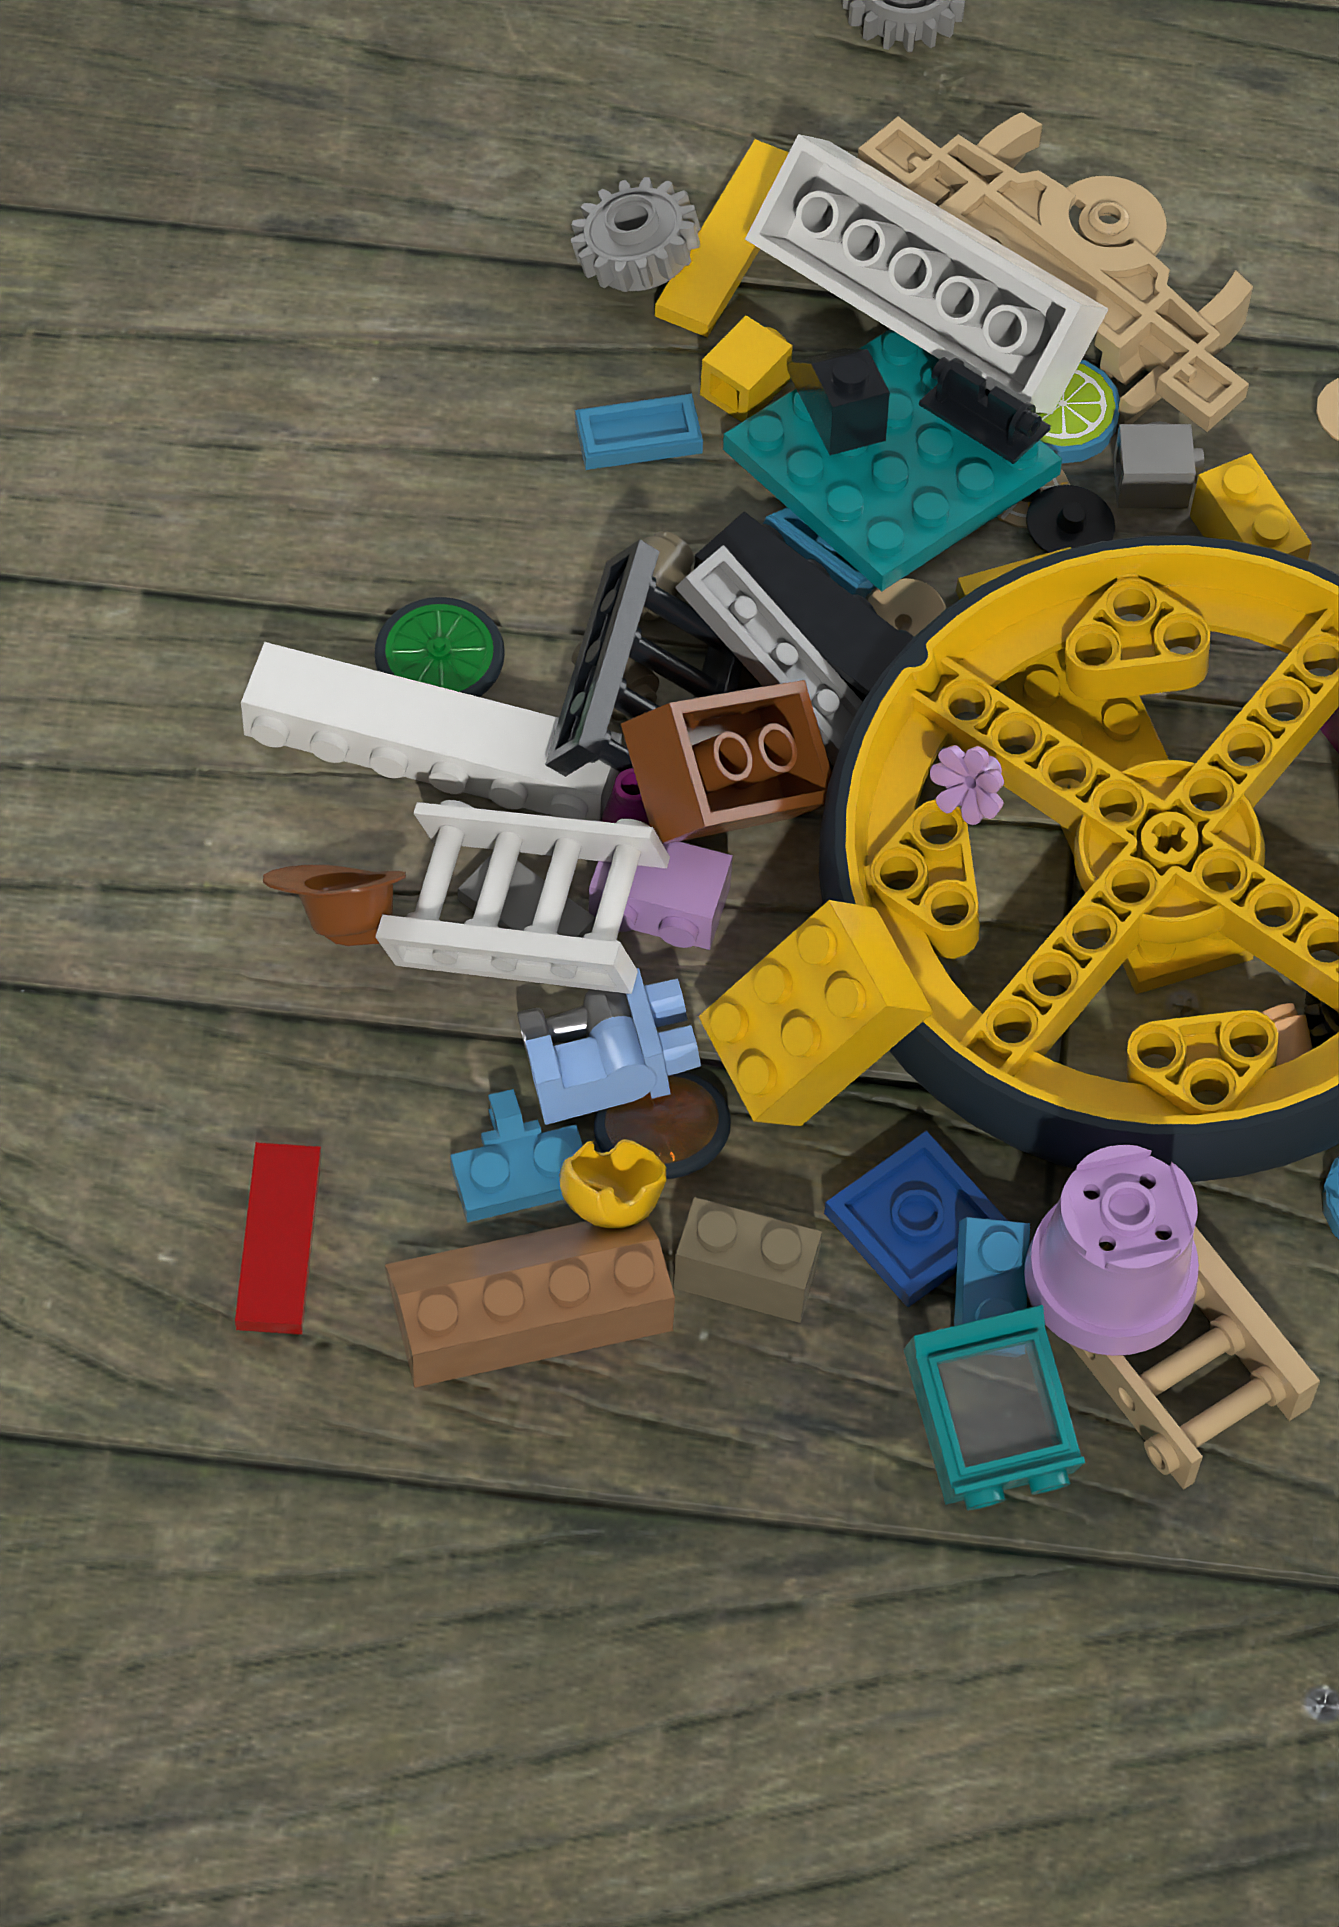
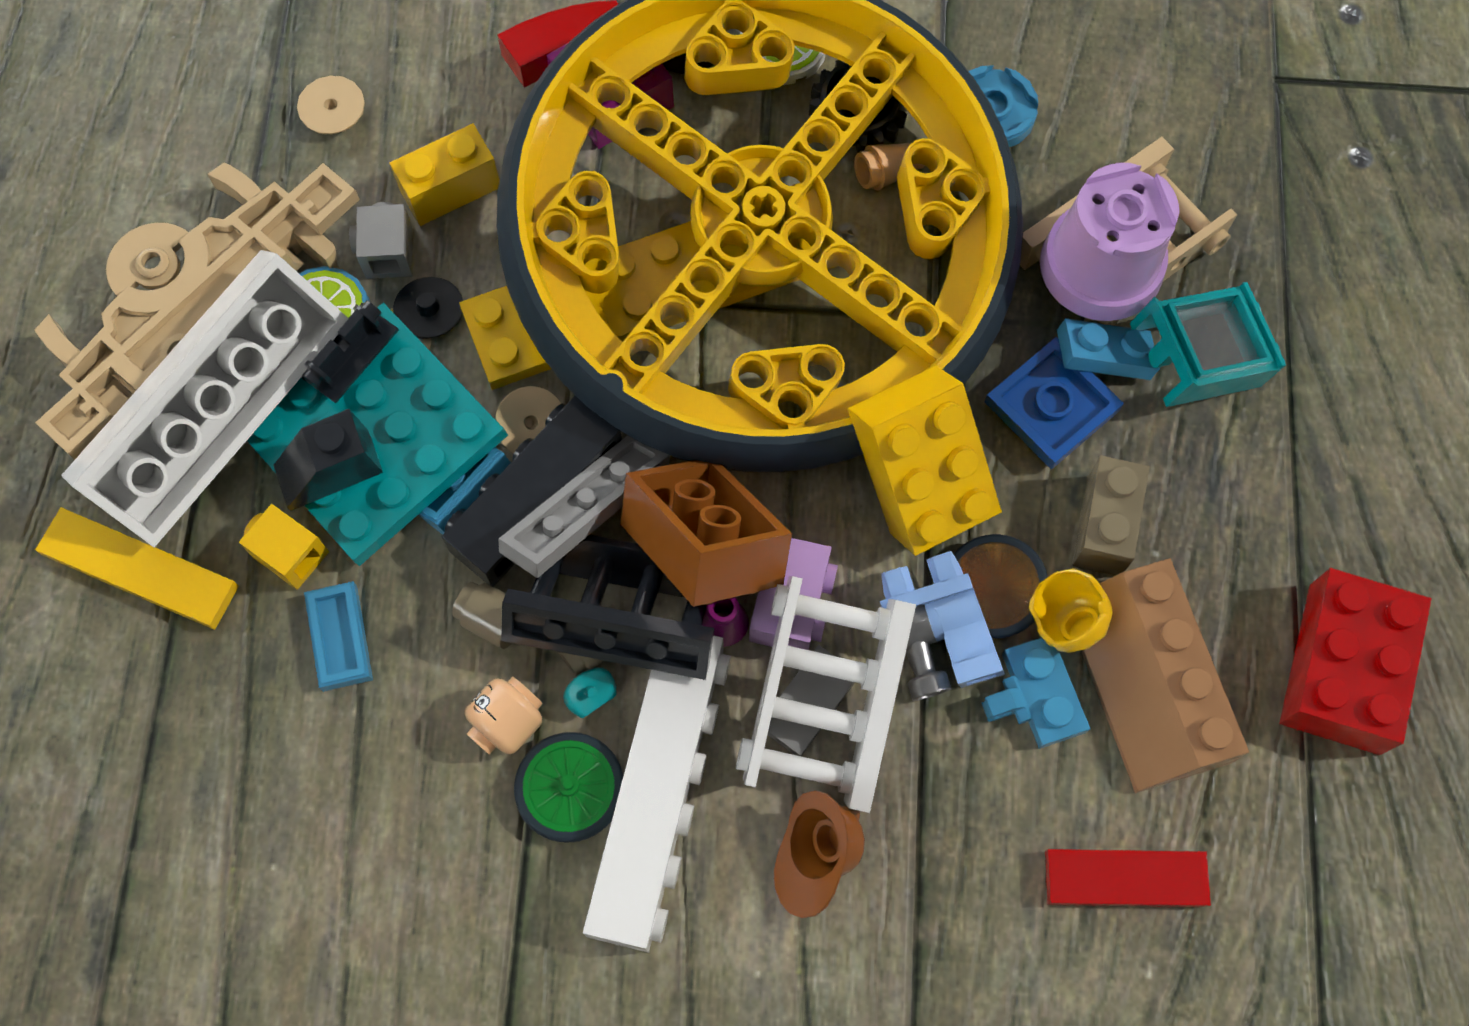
camera: 90 degrees left, 10 degrees up
light grey gear [571,177,701,292] -> none
lavender plant [930,745,1004,825] -> none
none -> light nougat head [465,676,543,755]
none -> teal piece [563,667,617,718]
none -> red brick [1279,568,1432,755]

